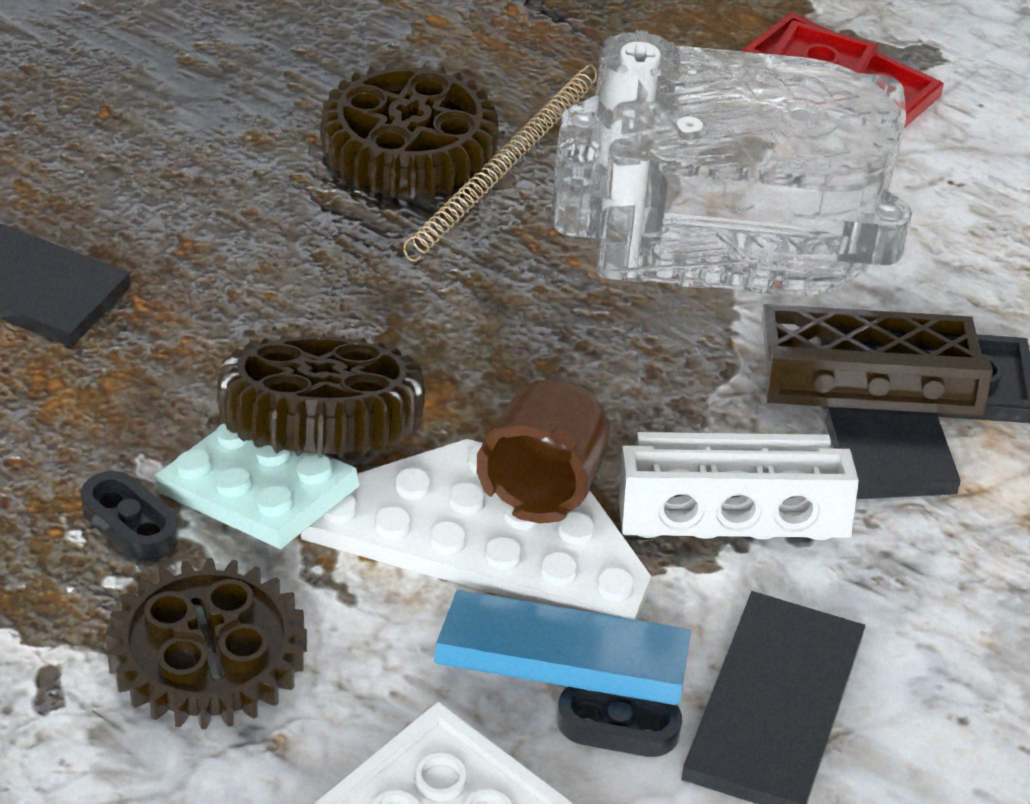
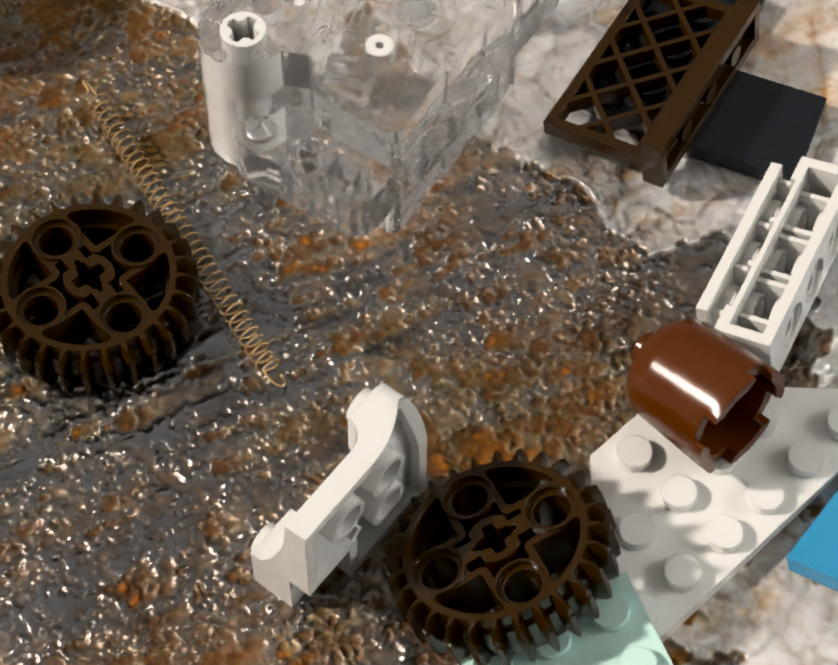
camera: 60 degrees left, 15 degrees up
none -> white slope [250,383,428,608]

